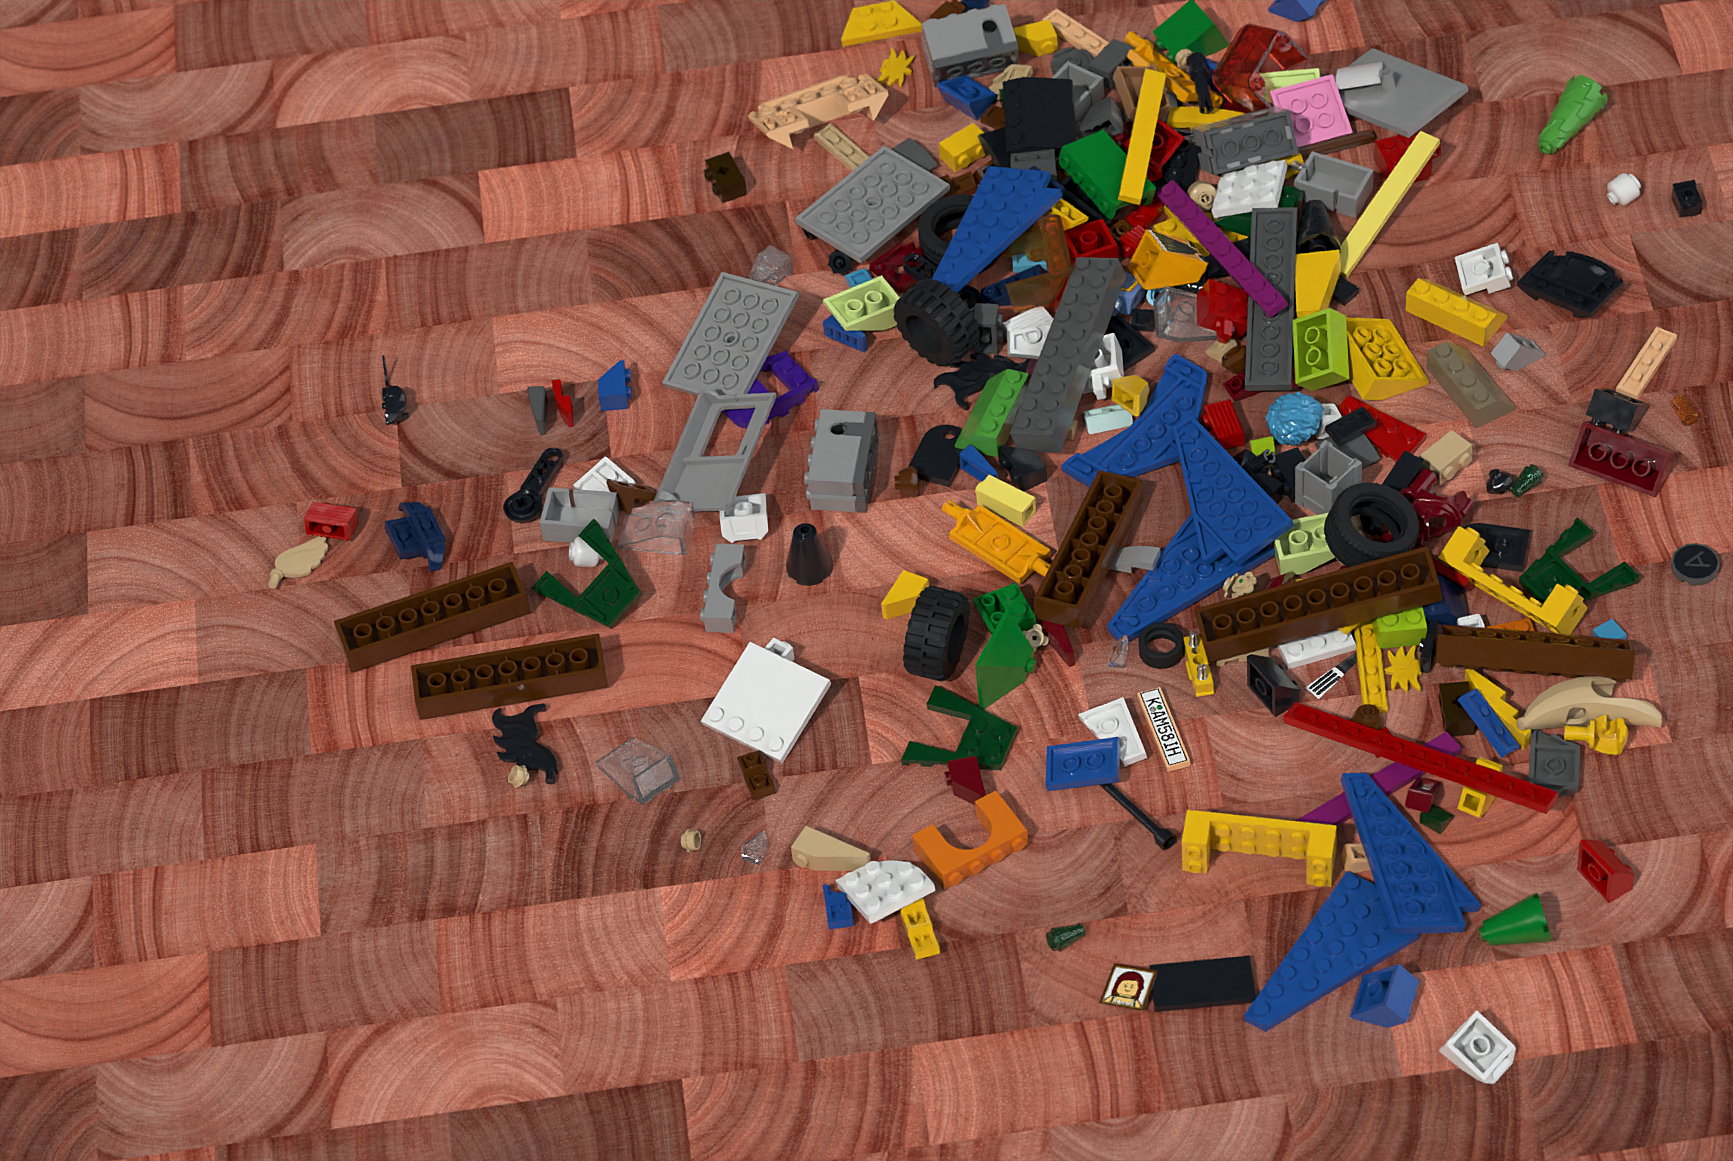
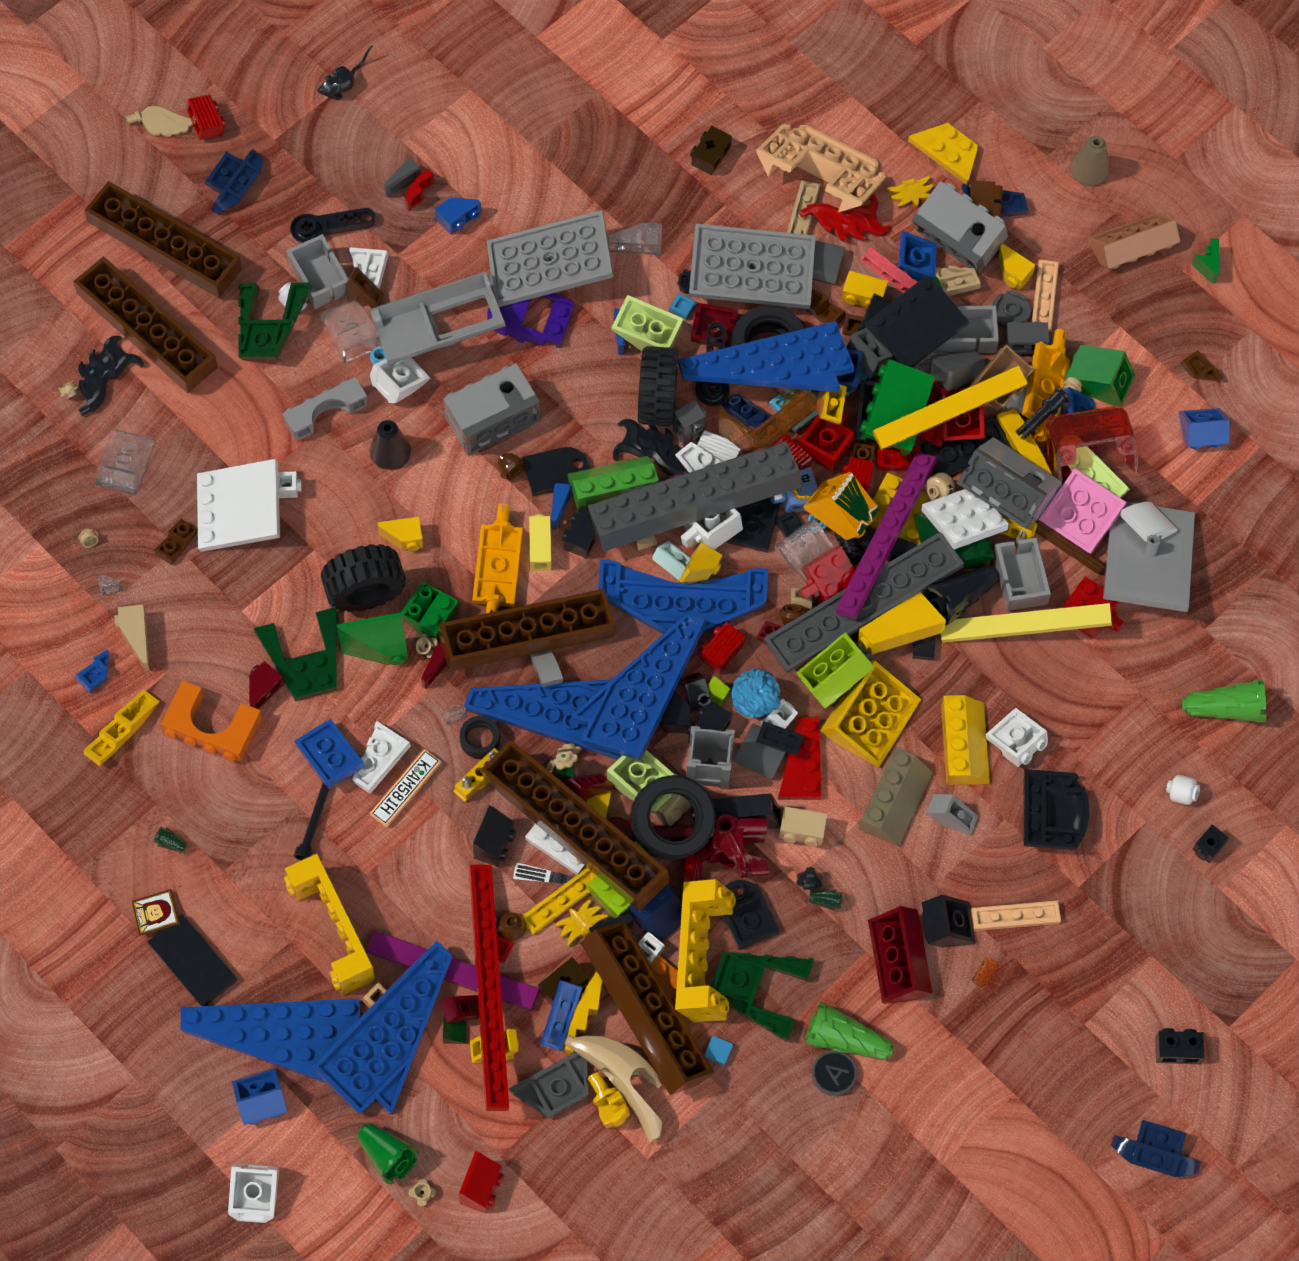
camera: 45 degrees right, 15 degrees up
white plate [836,860,936,924] -> none
none -> medium azure plate [370,347,386,365]
none -> tan plate [408,1179,436,1206]
none -> red piece [799,194,890,243]
none -> bright green cone [804,1001,894,1060]
none -> coral piece [860,247,917,293]

